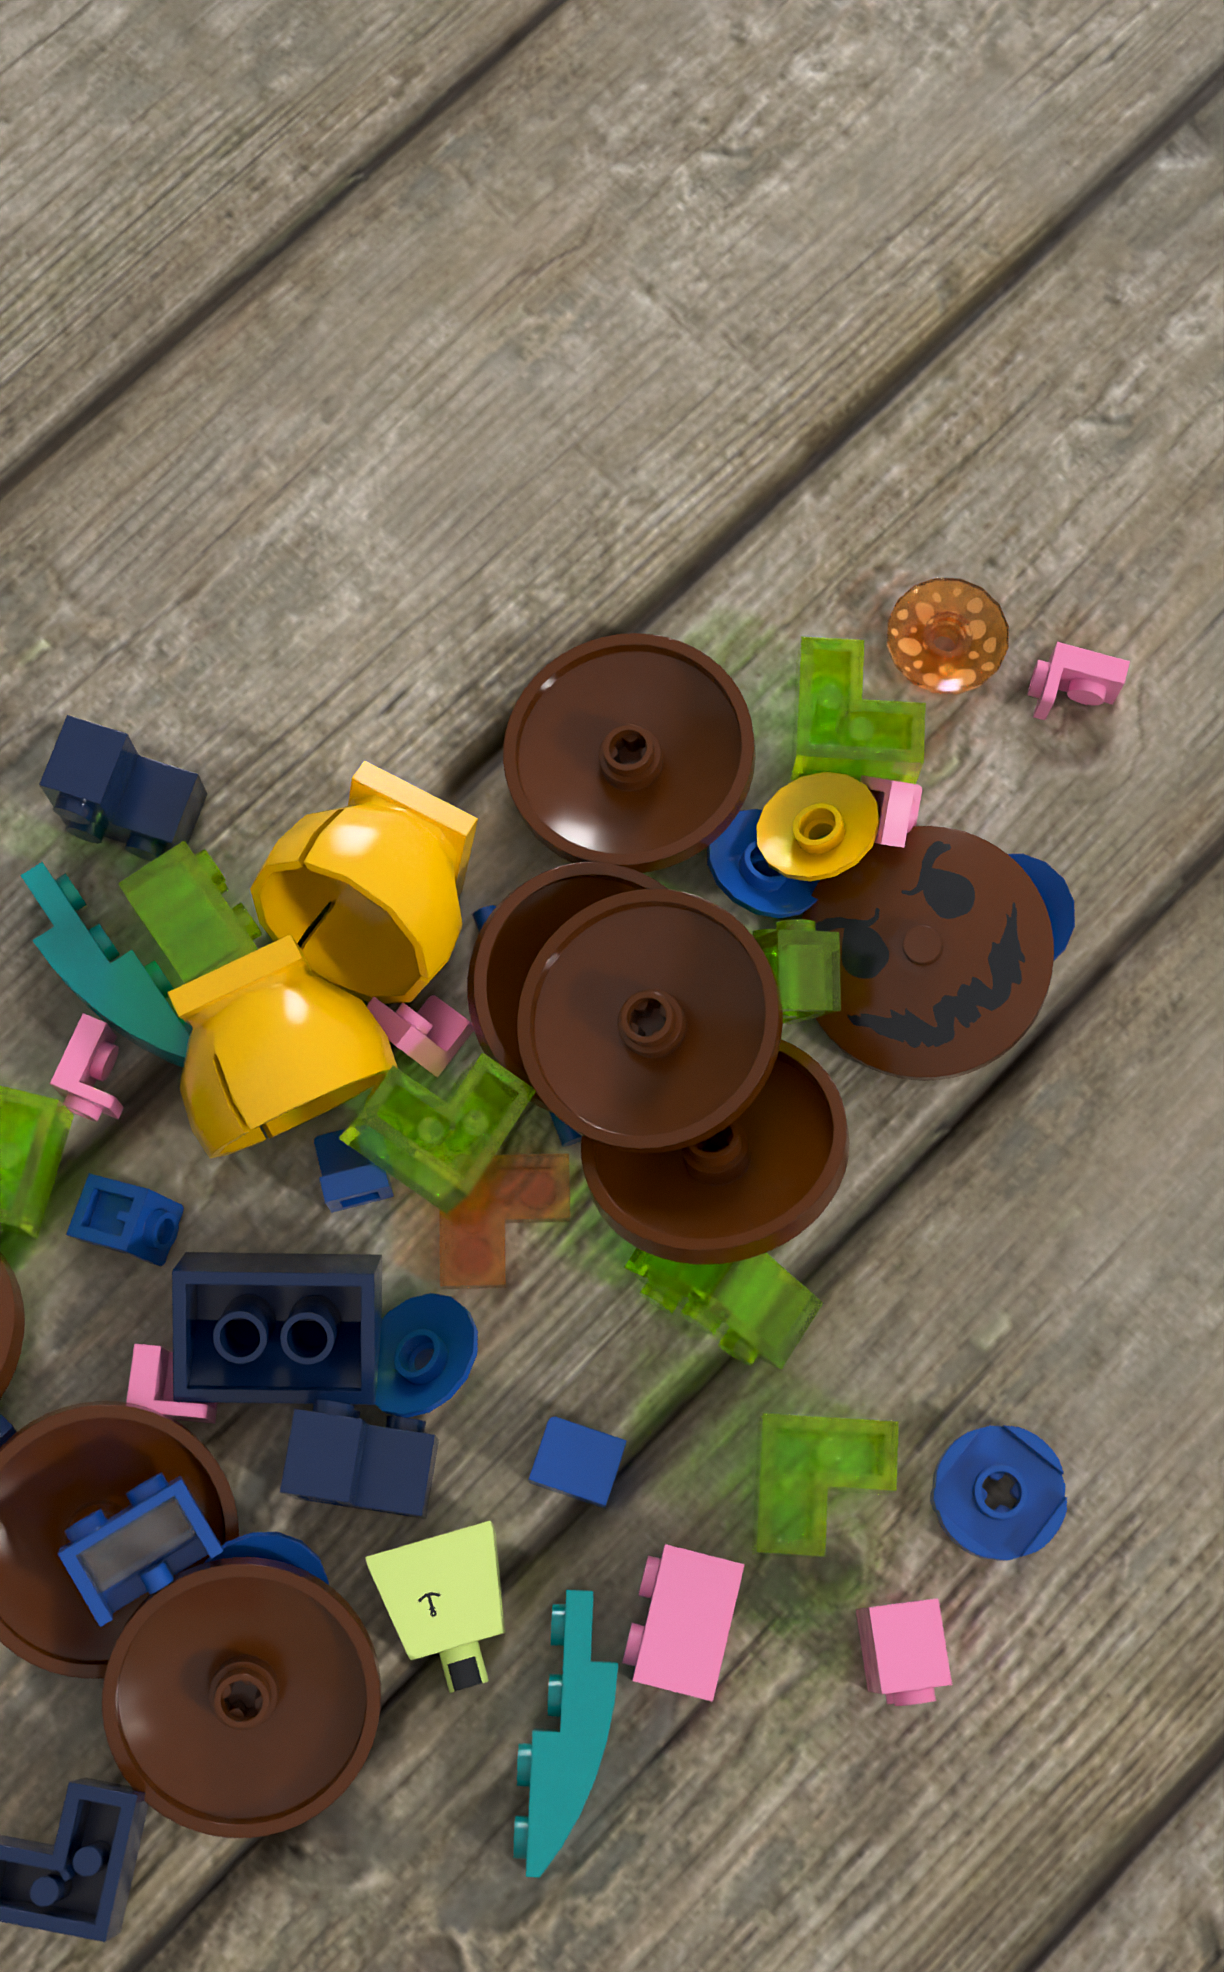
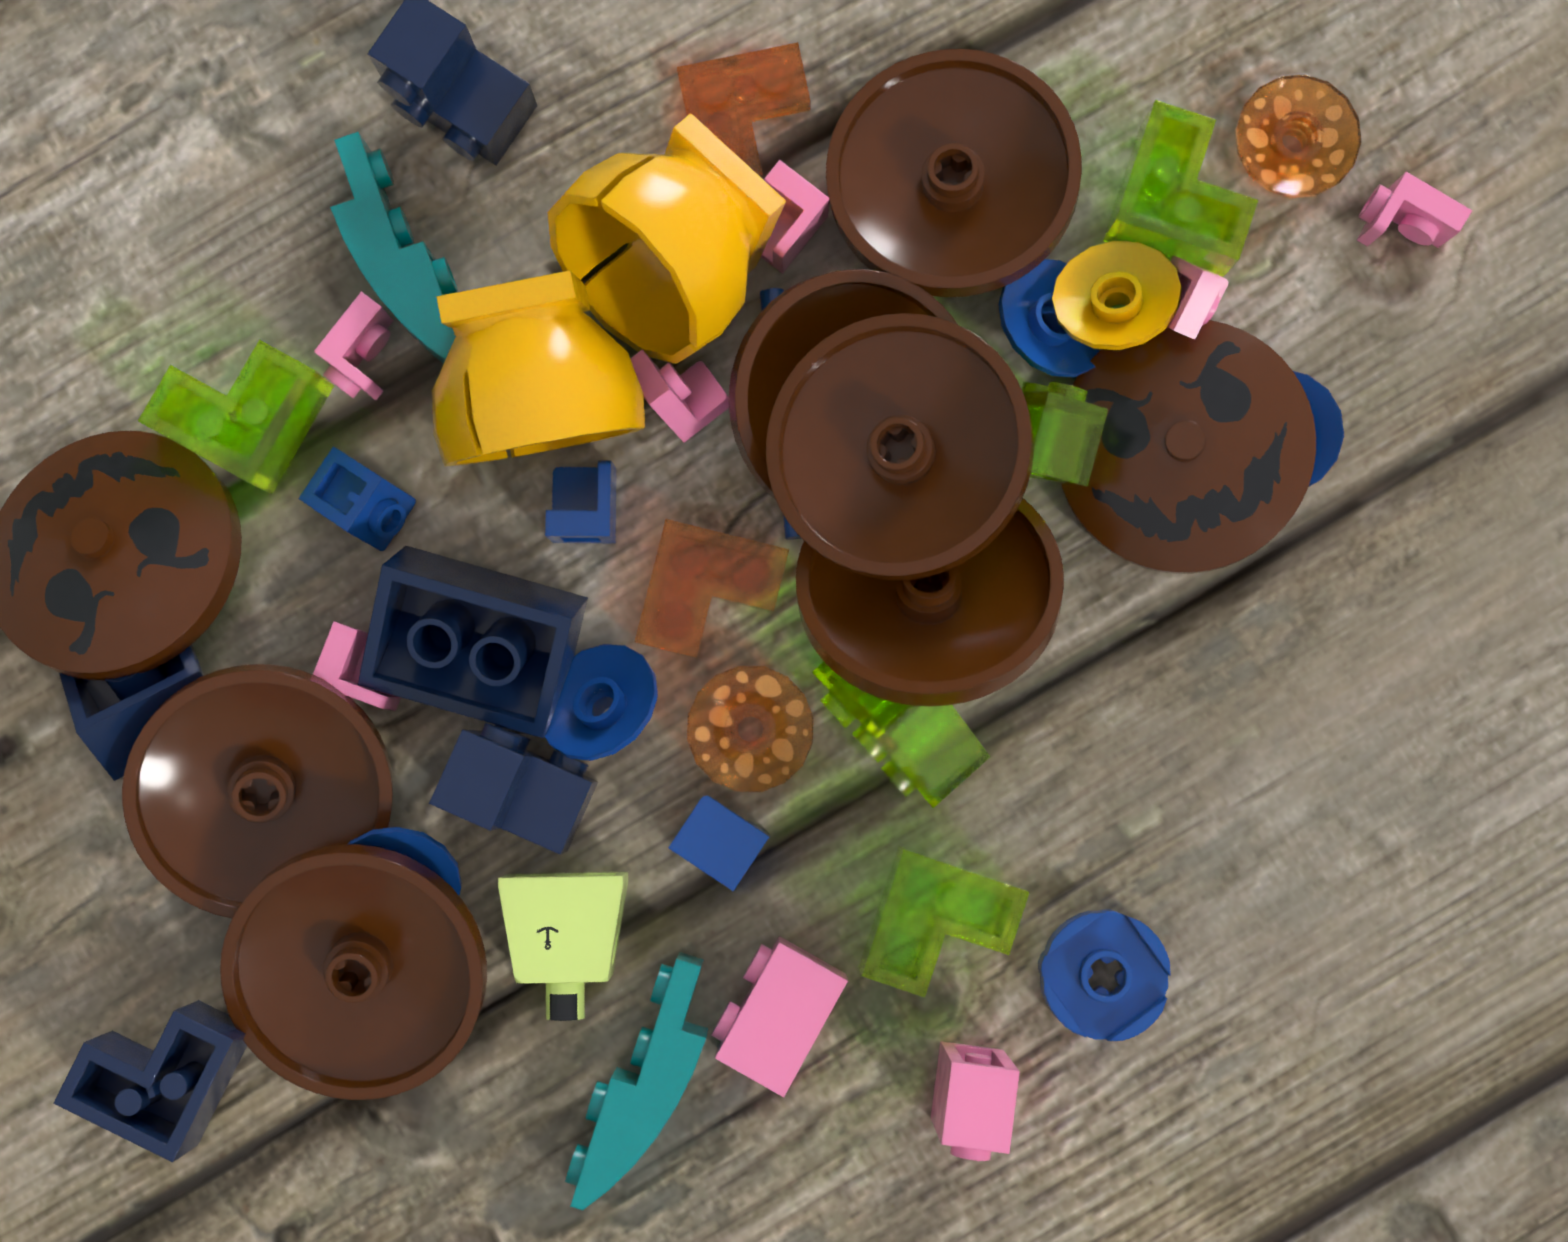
camera: 15 degrees right, 10 degrees up
blue window [58,1472,223,1627] -> none
clear neon green brick [118,840,263,984] -> none
clear neon green brick [339,1052,536,1214] -> none
none -> clear orange plate [677,42,811,179]
none -> clear orange dish [687,666,814,792]
none -> bright pink panel [761,160,830,274]

